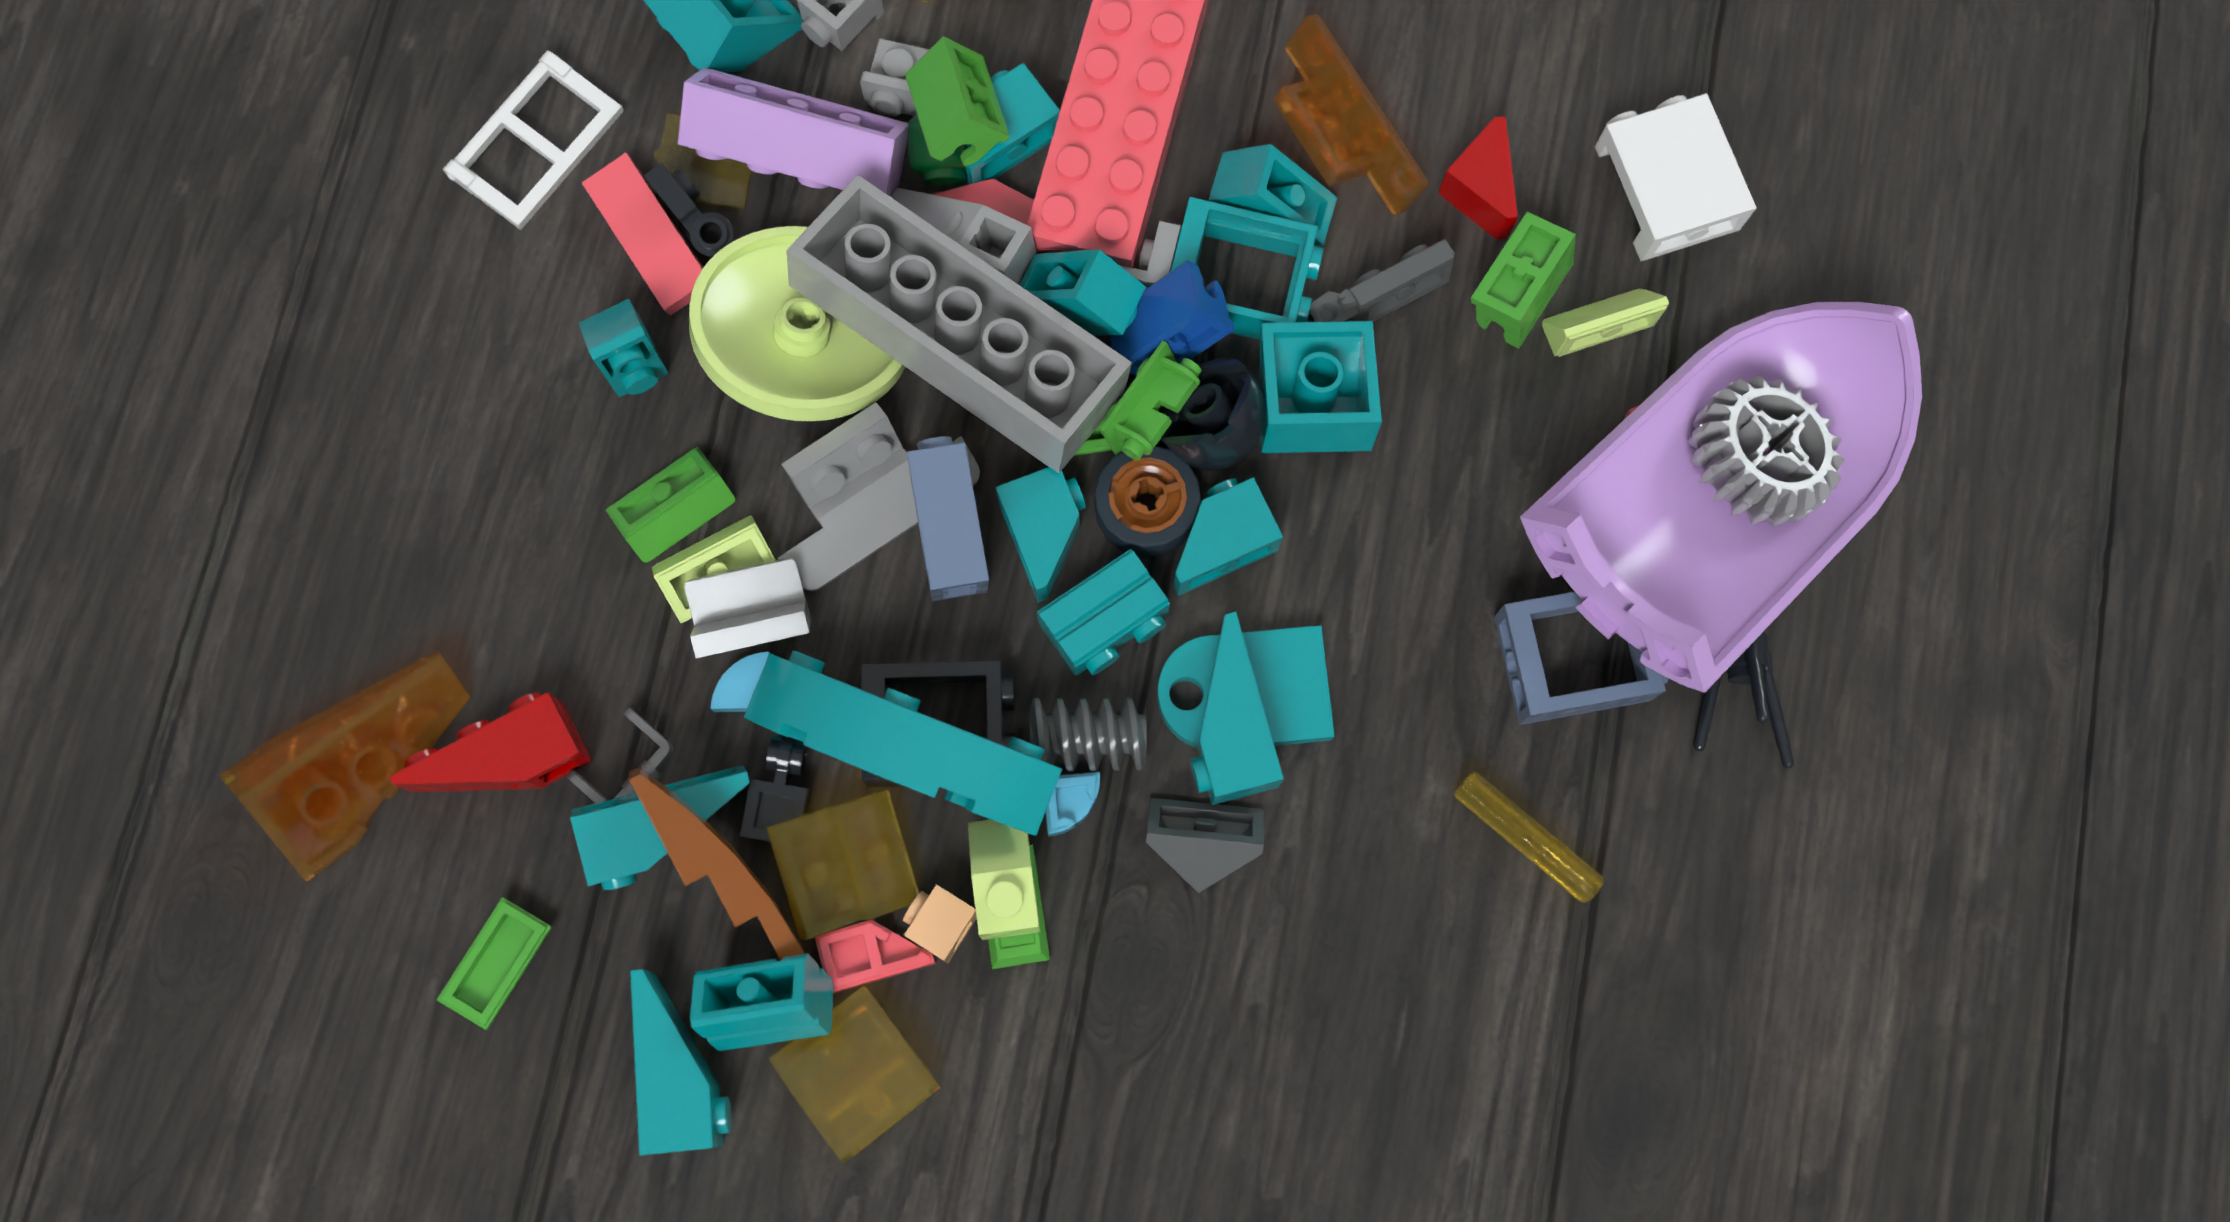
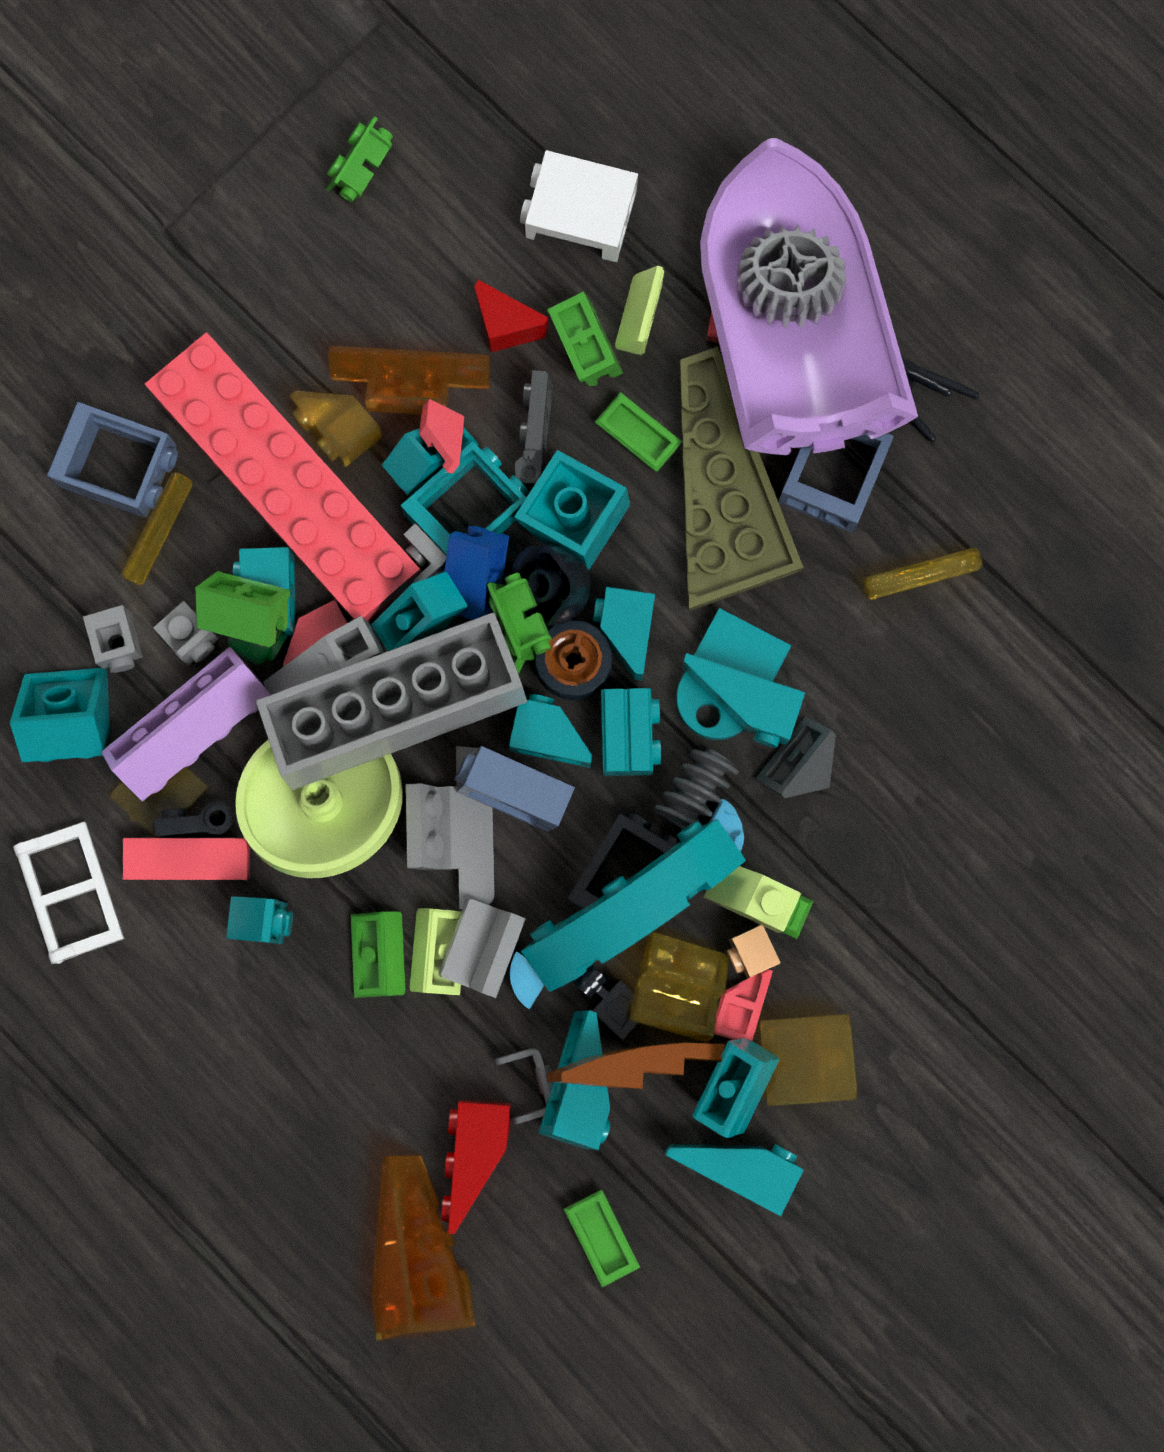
camera: 55 degrees left, 5 degrees up
none -> clear yellow slope [290,391,383,467]
none -> coral tile [419,399,464,474]
none -> bright green tile [595,392,682,473]
none -> olive wing [679,347,804,612]

